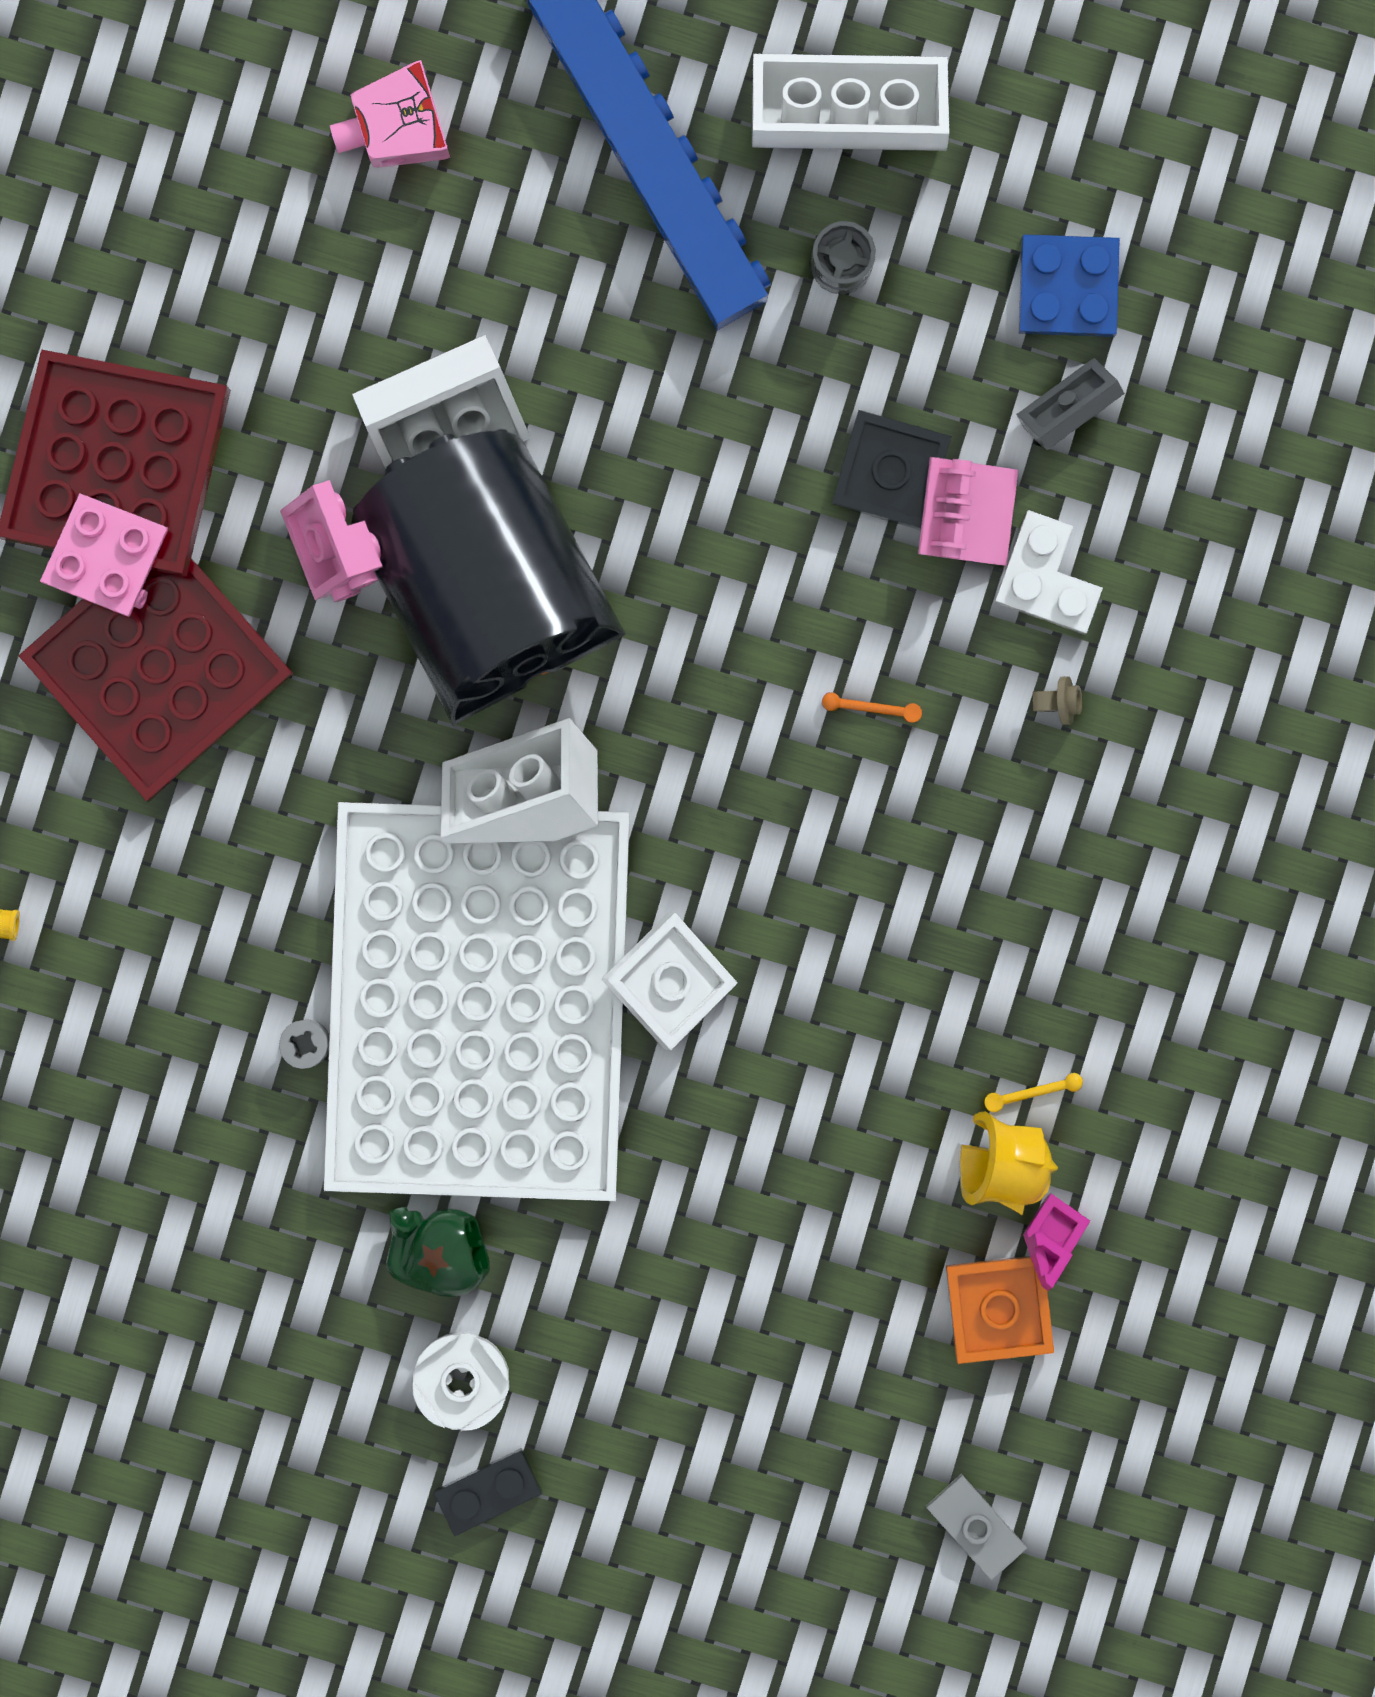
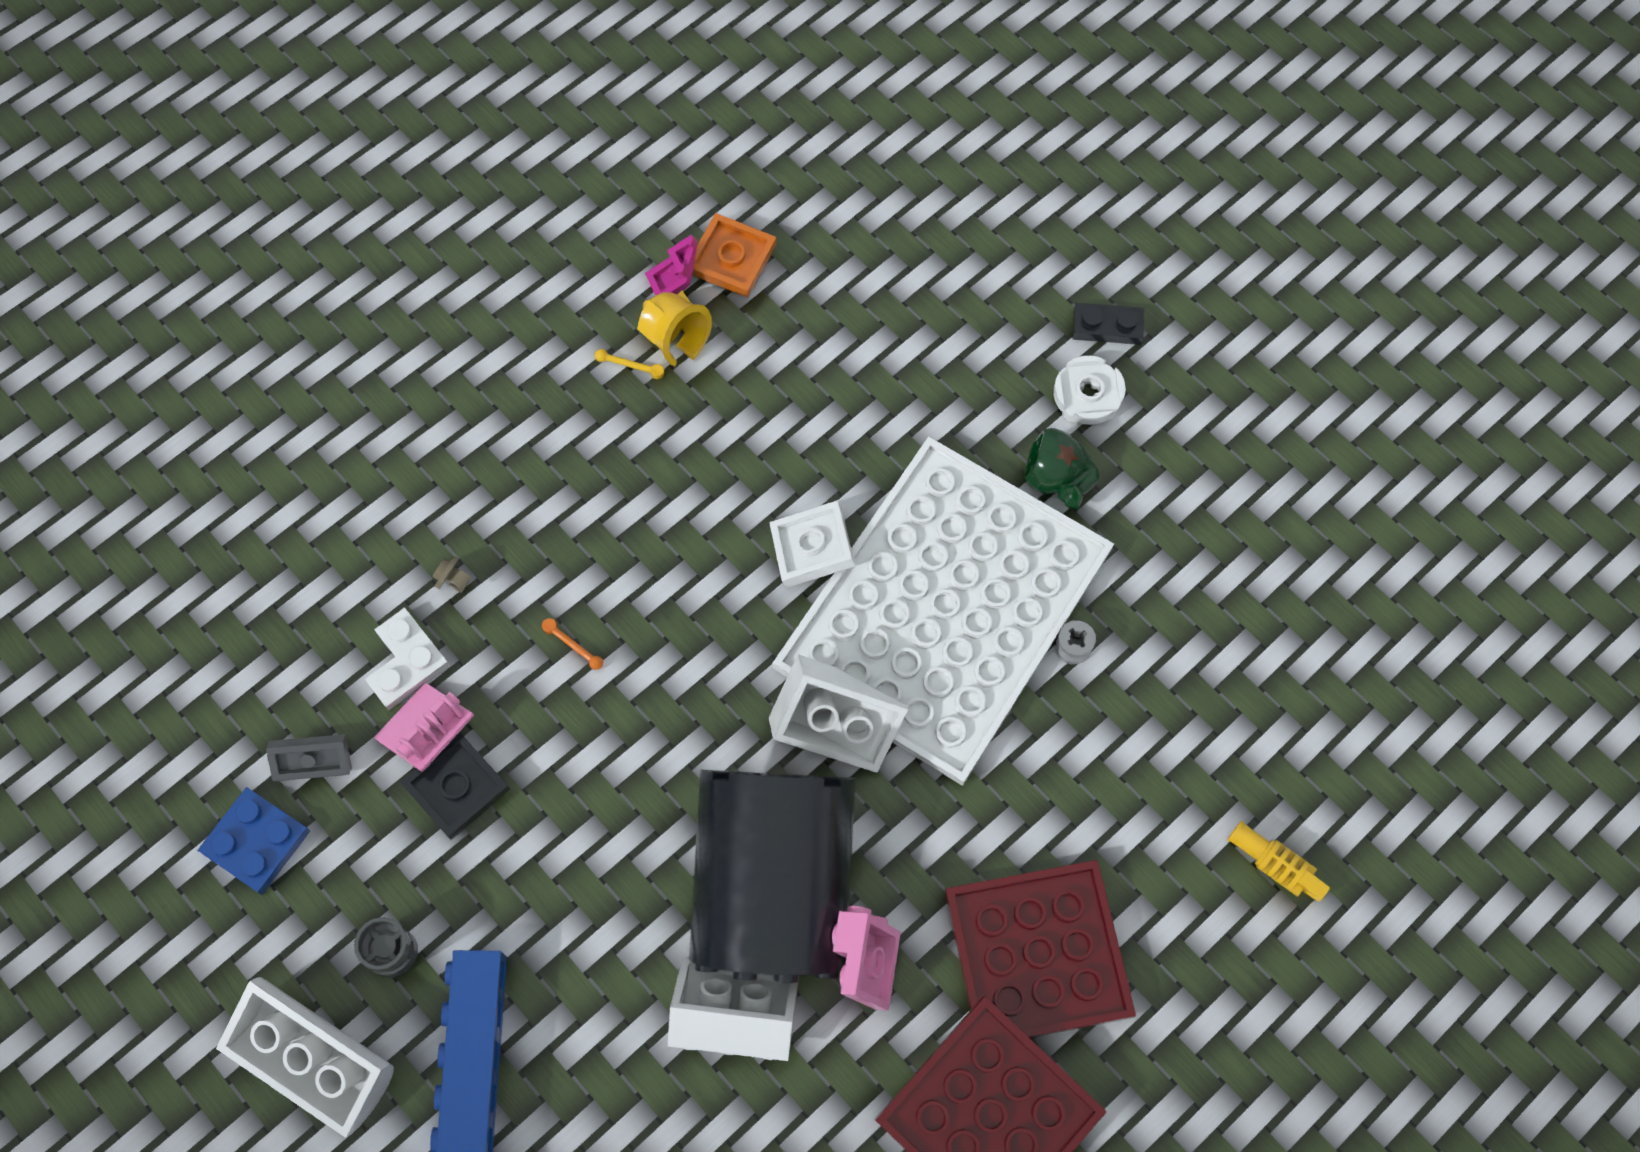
camera: 145 degrees left, 20 degrees down
bright pink hinge [40,493,168,617] -> none
light grey plate [925,1473,1027,1580] -> none

